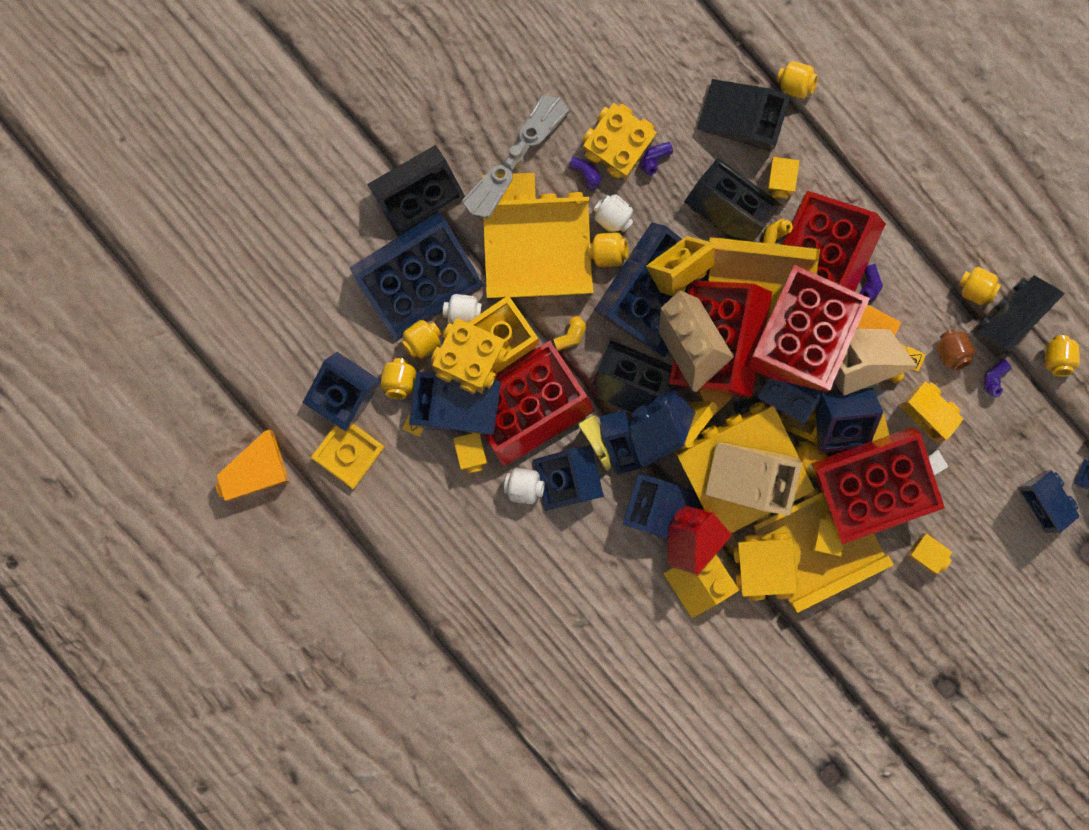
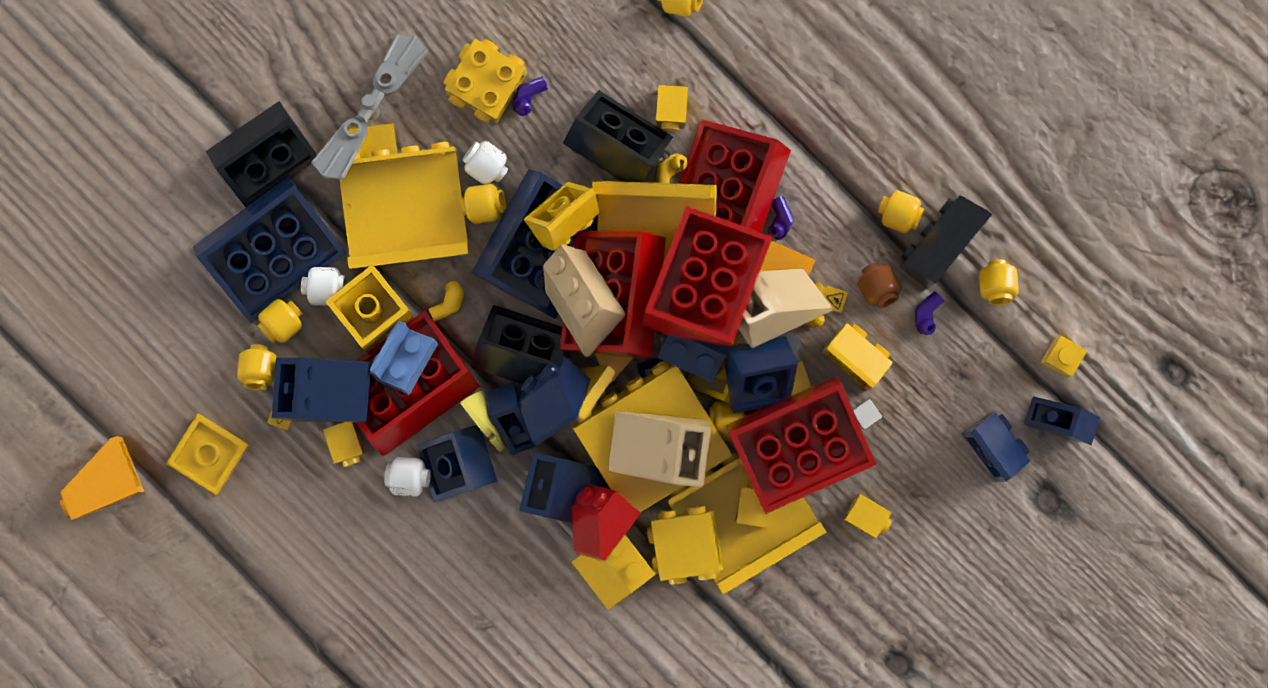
camera: 10 degrees left, 0 degrees up
dark blue slope [302,352,381,431] -> none
yellow brick [431,317,508,394] -> none
dark purple arm [569,156,601,190] -> none
black slope [697,79,791,152] -> none
none -> medium blue bracket [370,321,438,395]

